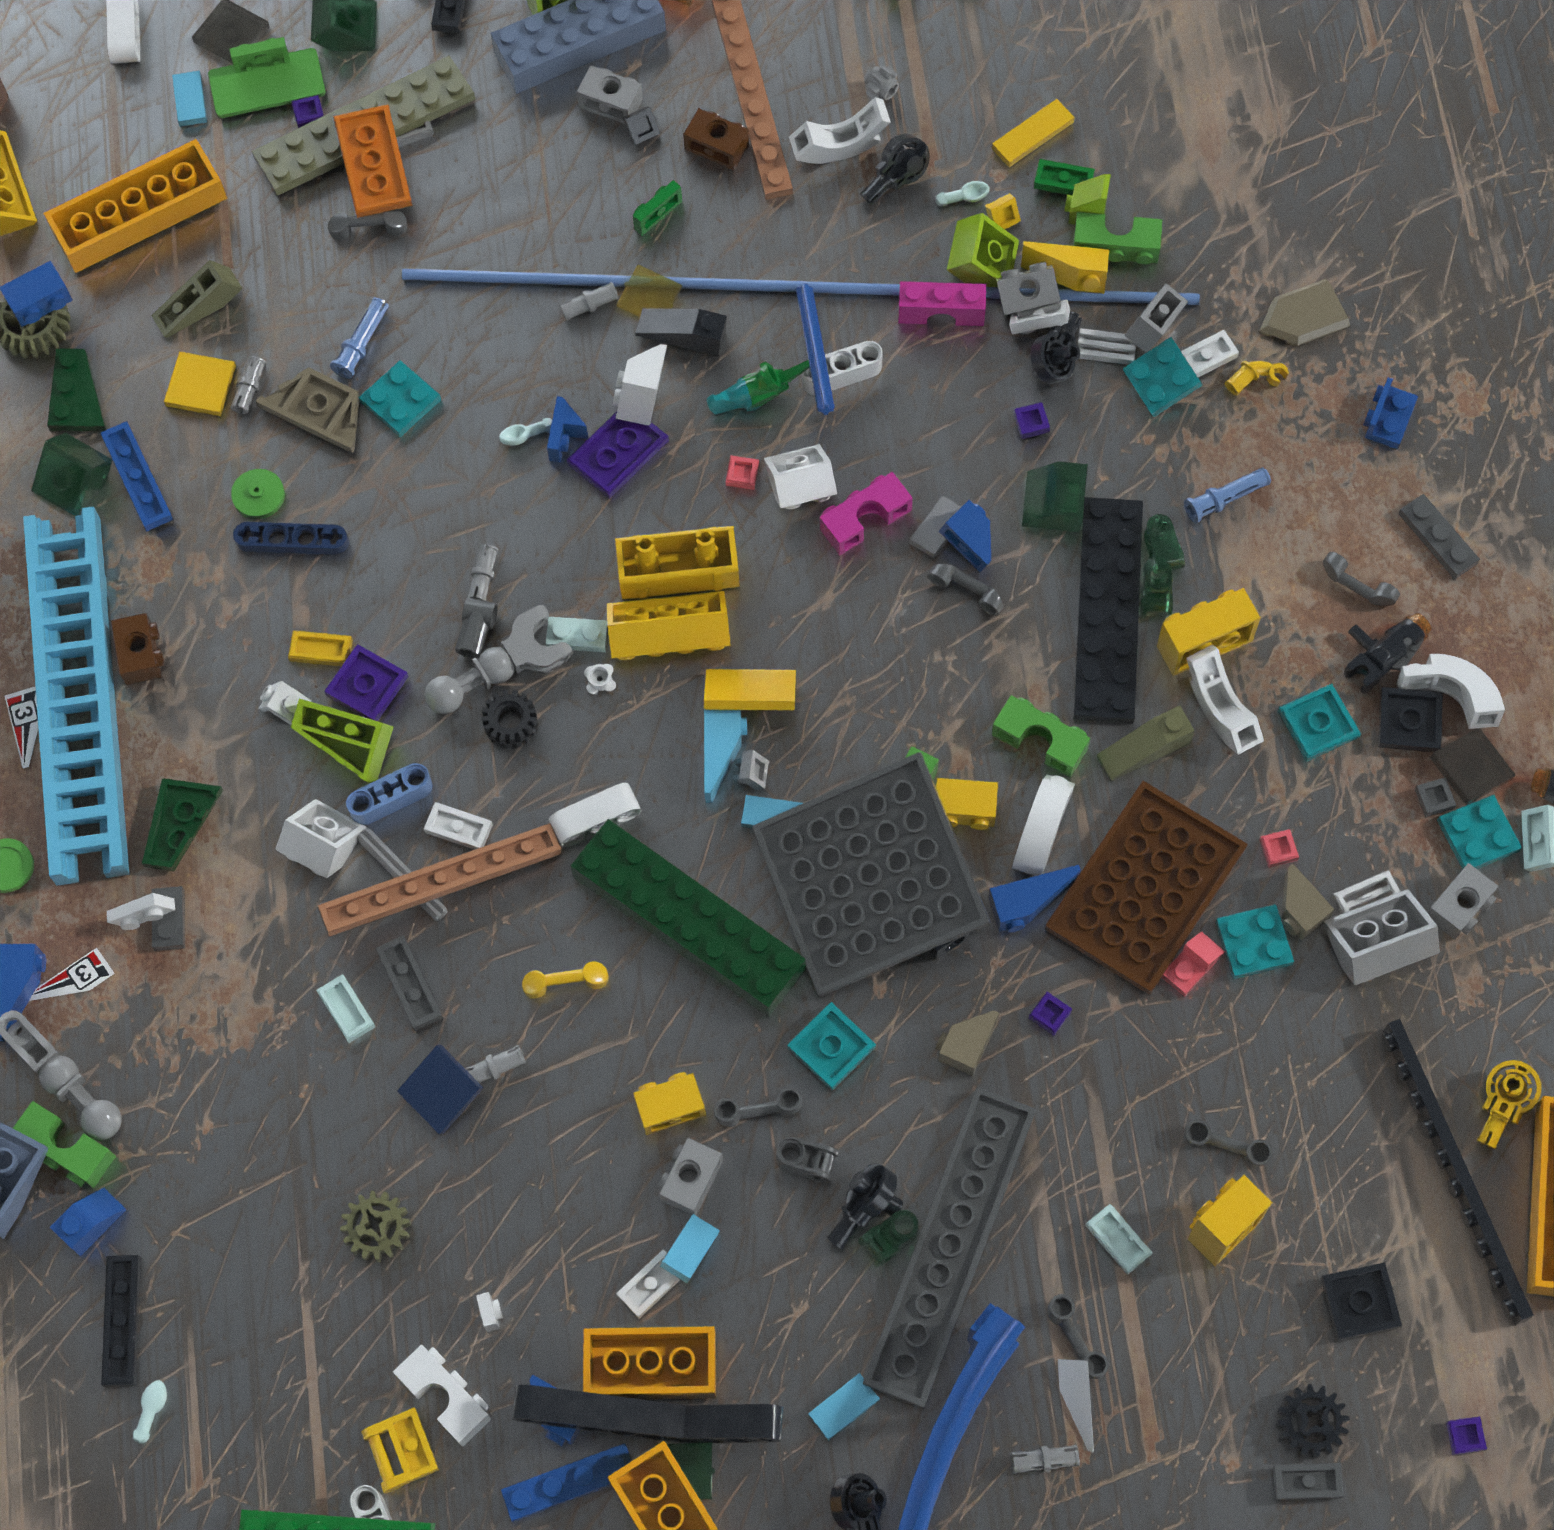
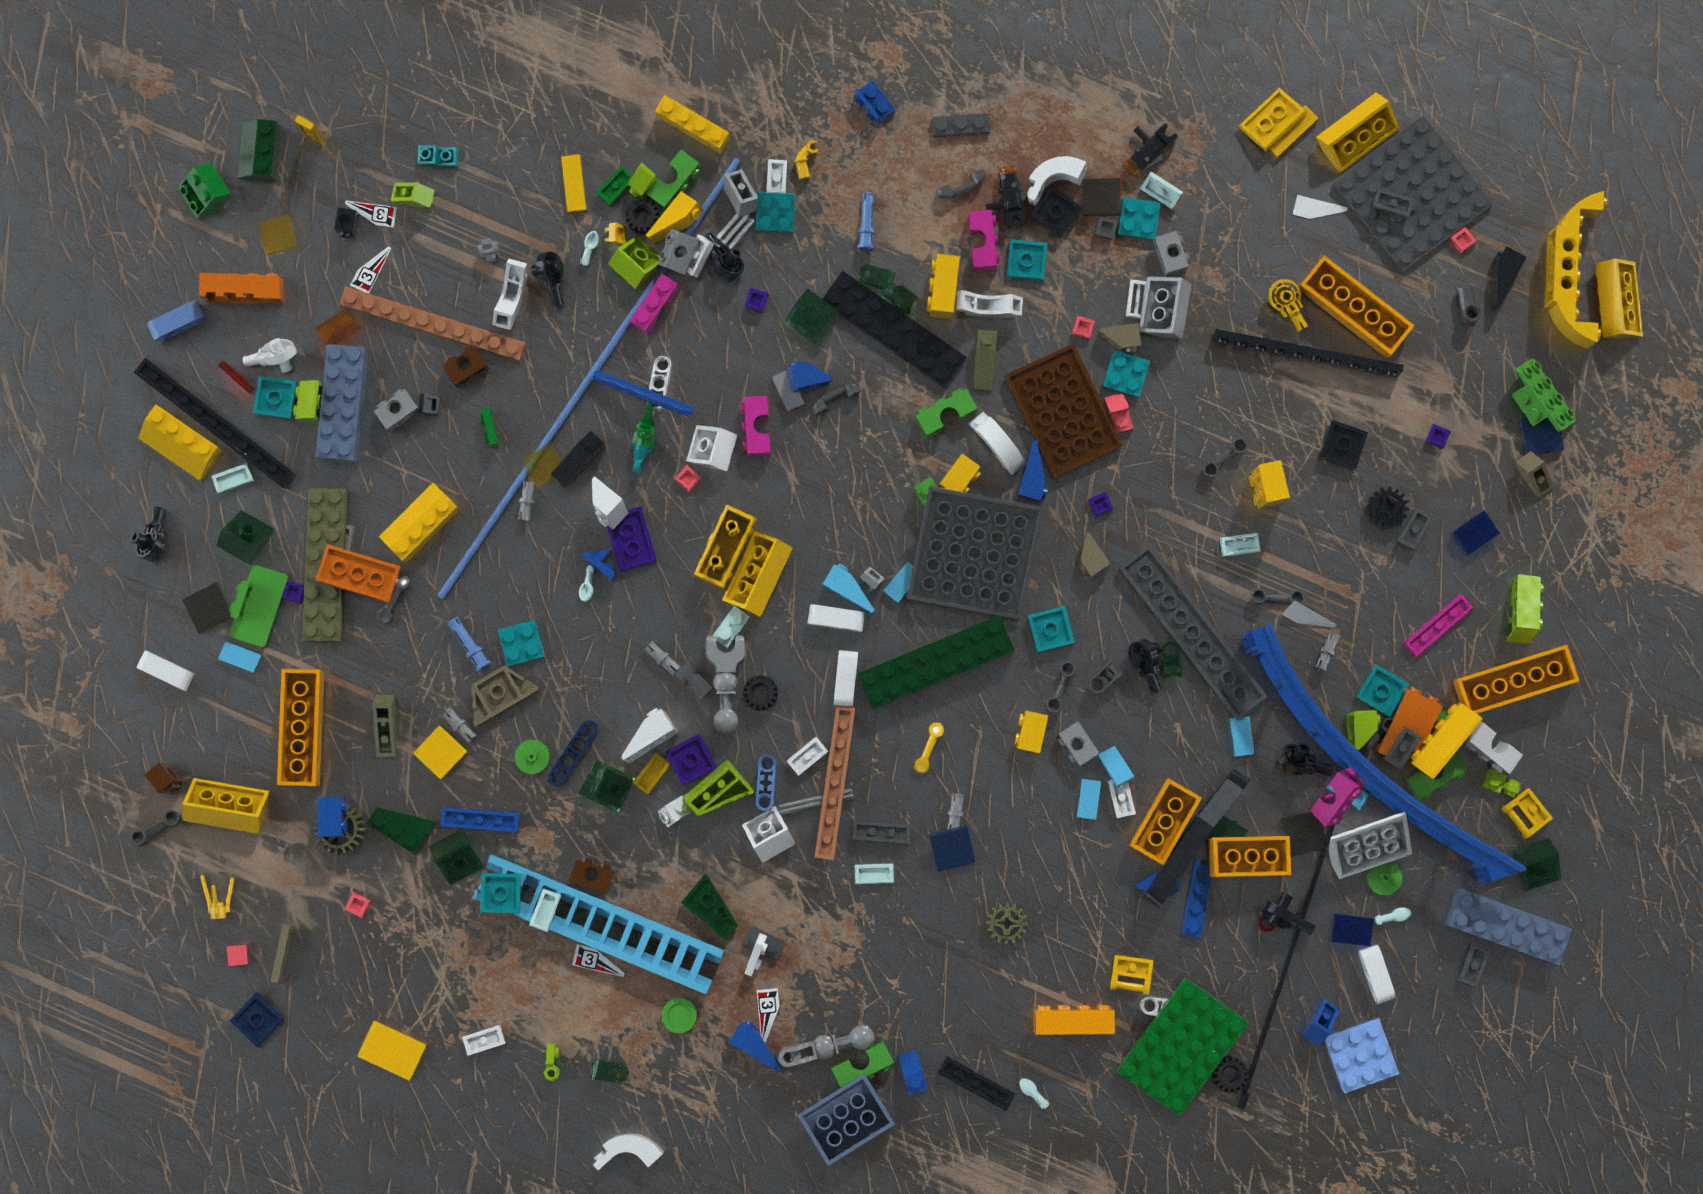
camera: 60 degrees left, 15 degrees up
white arch [393,1344,491,1447] -> none
white plate [476,1292,503,1333] -> none
white plate [584,664,616,695] -> none
yellow tile [704,669,796,710] -> none
dark tan tile [1259,279,1350,347] -> none
none -> yellow slope [379,483,460,563]
none -> teal plate [480,873,521,913]
none -> light aqua tile [529,889,562,932]
none -> clear green slope [578,759,635,812]
none -> white slope [621,708,678,763]
none -> black tyre [625,198,660,235]
none -> yellow brick [655,95,730,154]
none -> white beam [807,604,865,632]
none -> dark pink arch [968,210,1000,271]
none -> light orange brick [1033,1005,1115,1035]
none -> medium azure tile [1077,779,1101,820]

